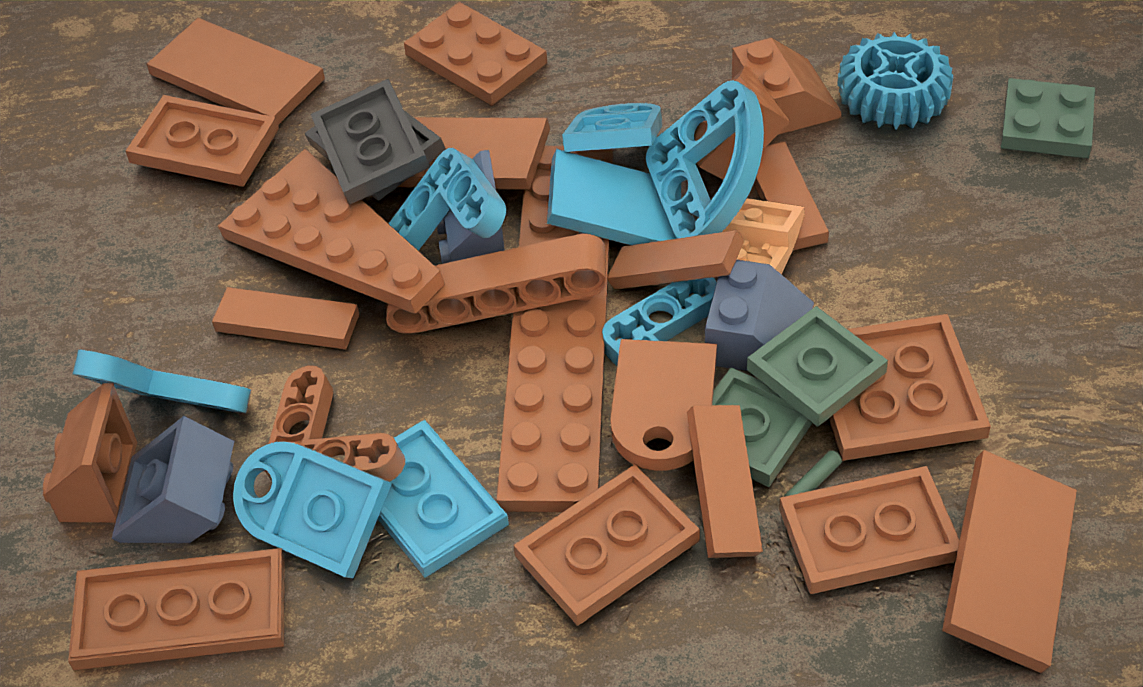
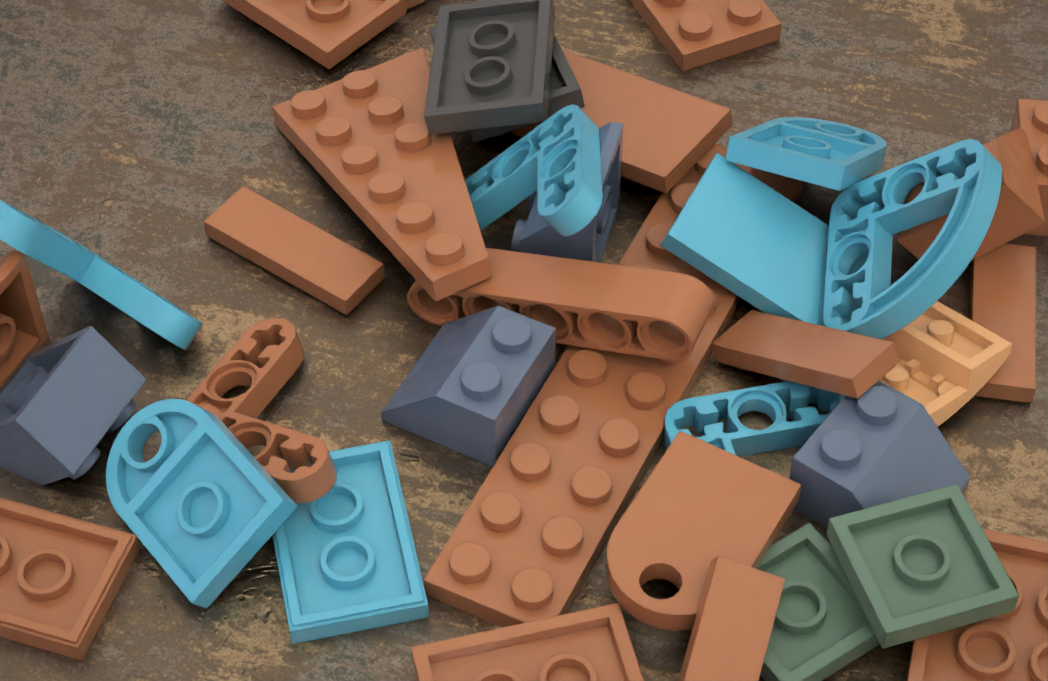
camera: 20 degrees right, 0 degrees up
none -> sand blue slope [381,306,556,467]

